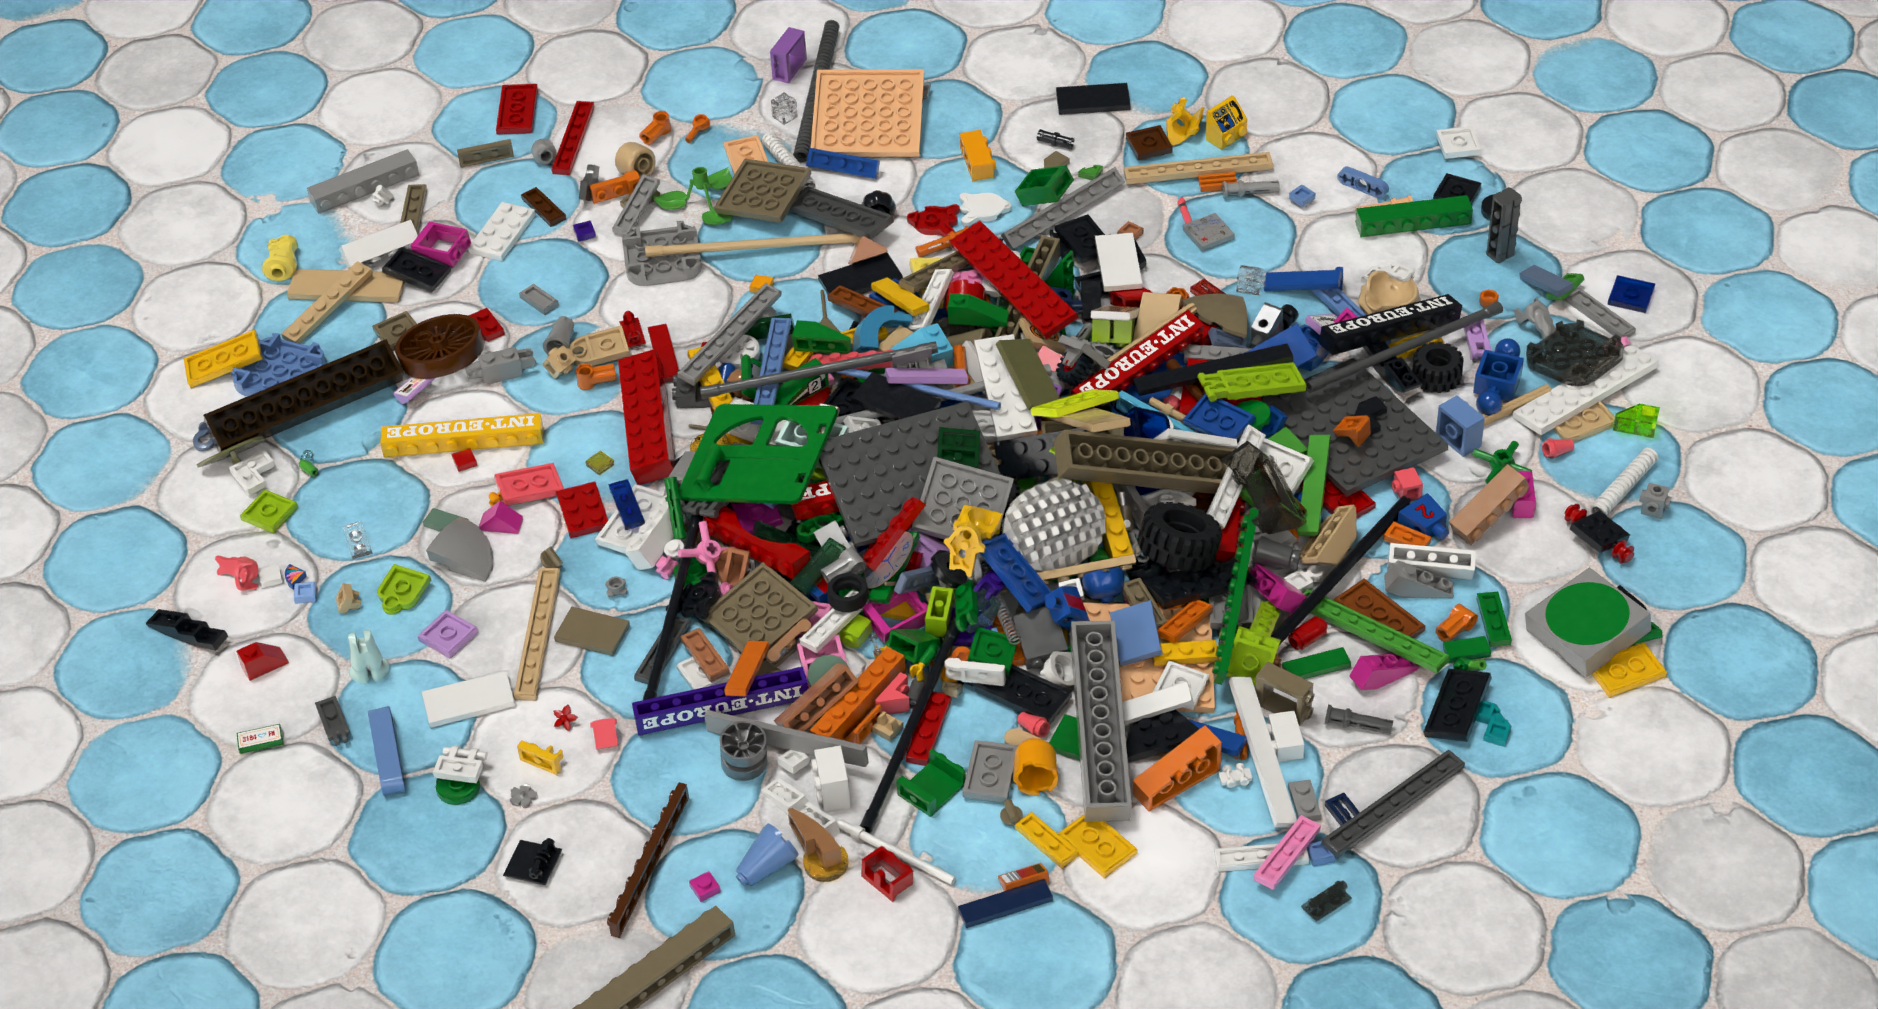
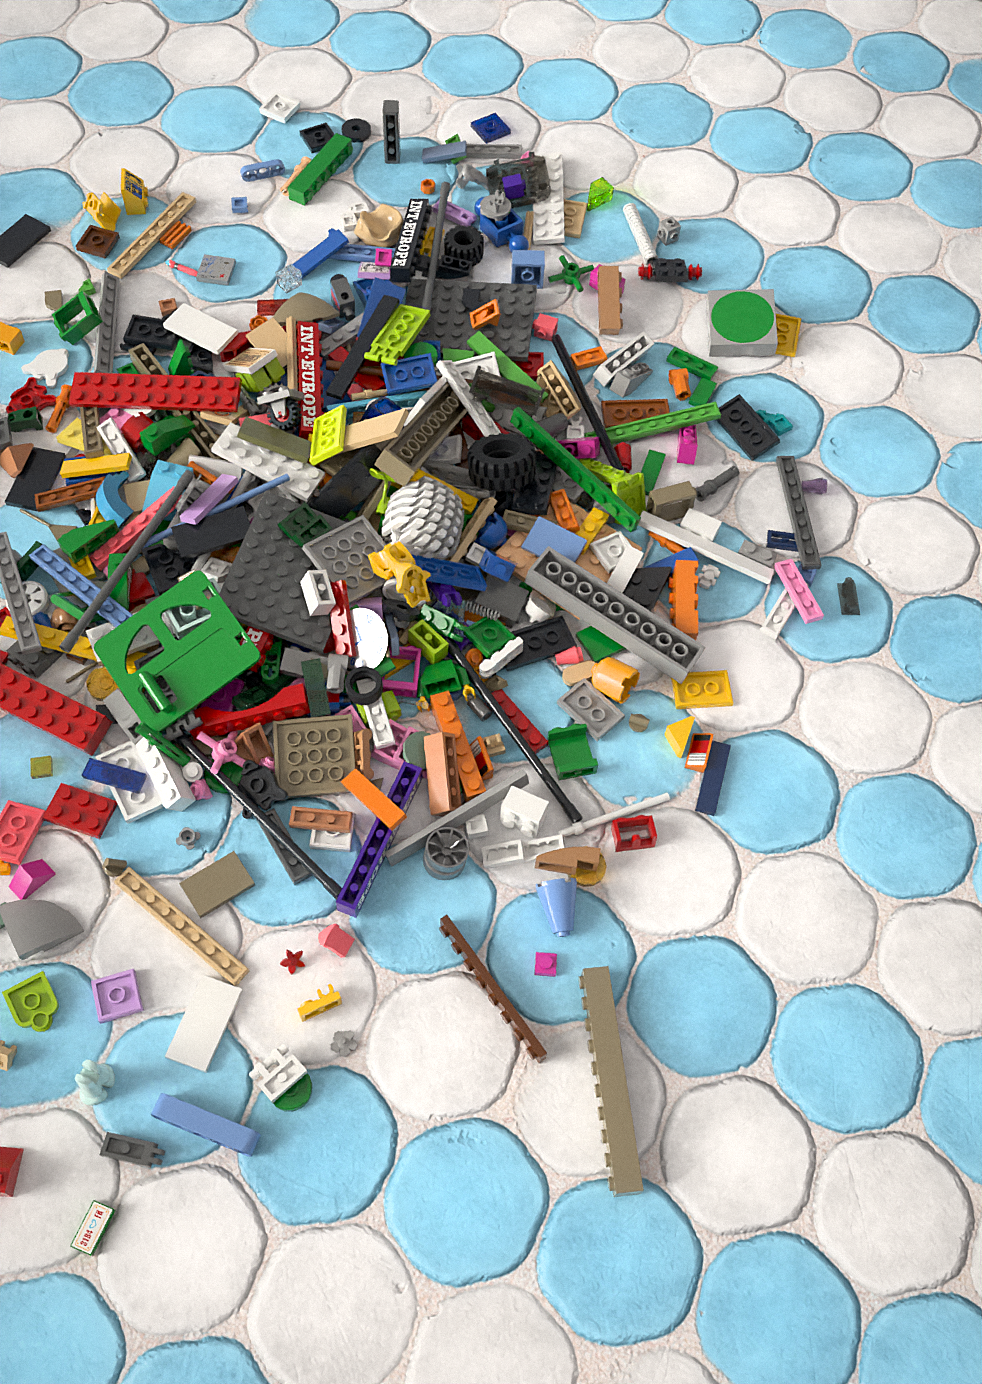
camera: 60 degrees left, 15 degrees up
black hinge [503,838,562,886] -> none
coral slope [875,672,910,715] -> none
yellow tile [1015,812,1078,869] -> none
black pin [1037,129,1075,149] -> none
black tile [1080,281,1101,320] -> none
light grey pin [1222,180,1280,198] -> none
blue torso [1398,493,1449,540] -> none
arm [1453,657,1487,671] -> none
coral cone [1542,438,1574,458] -> none
none -> dark green leg [7,407,43,432]
none -> white brick [300,570,336,616]
none -> light grey plate [480,190,511,221]
none -> dark purple brick [502,173,526,199]
none -> yellow slope [664,716,695,758]
none -> clear purple cone [802,477,827,495]

